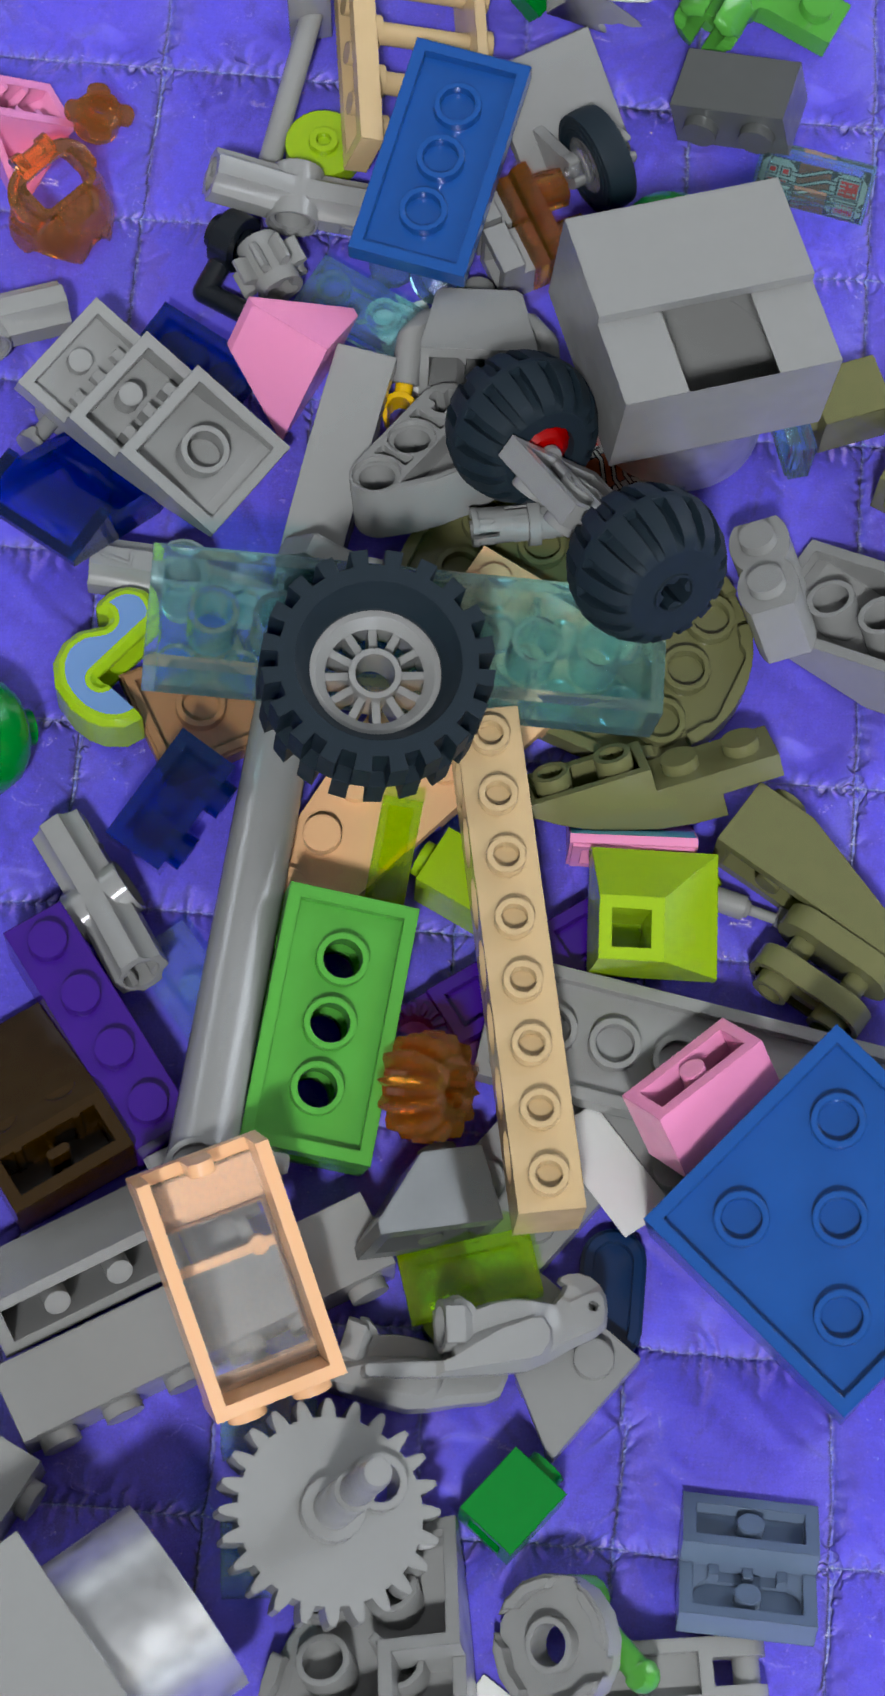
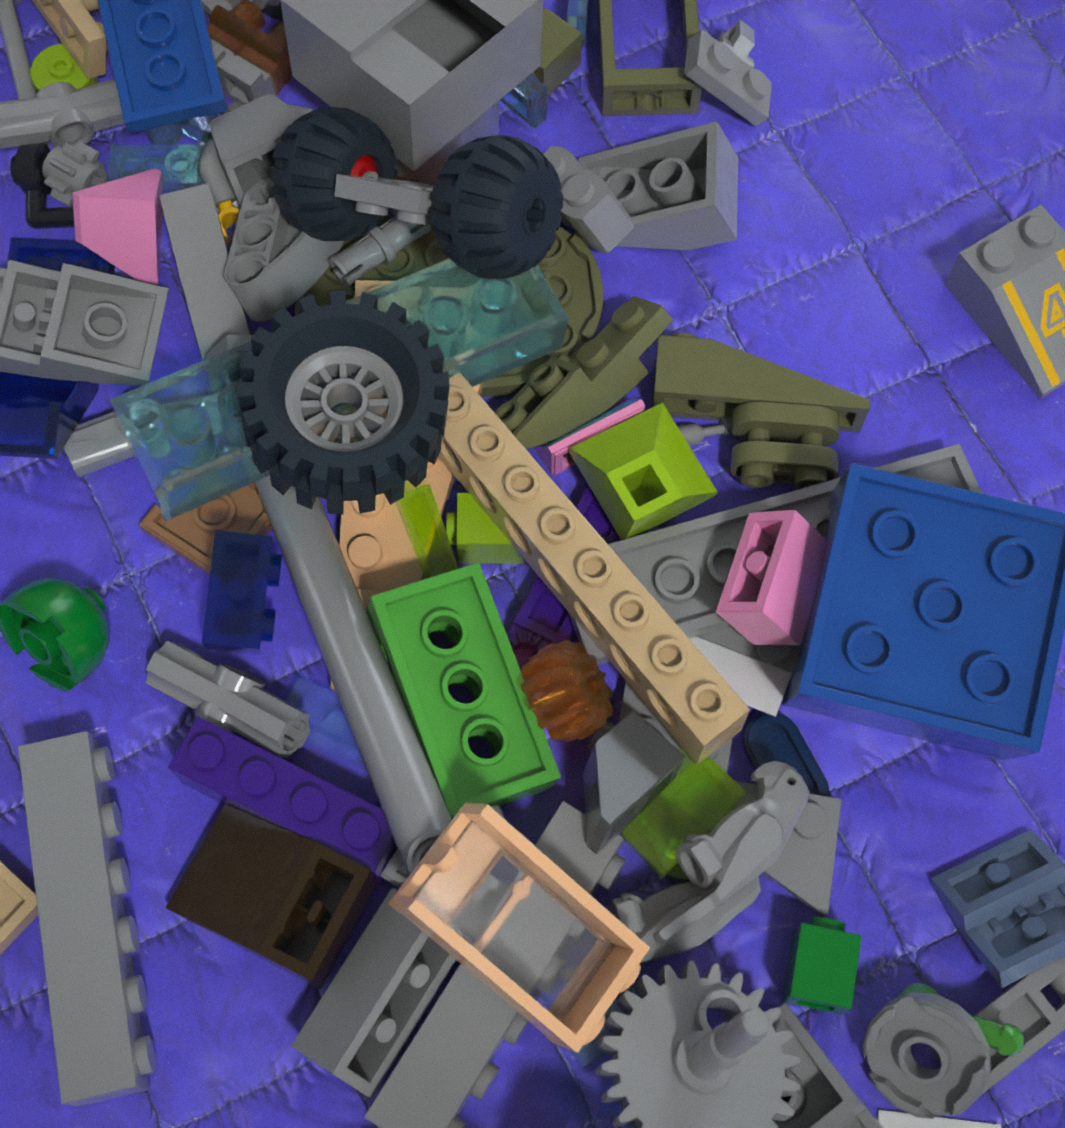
camera: 25 degrees left, 0 degrees up
lime animal [53,587,160,747] -> none

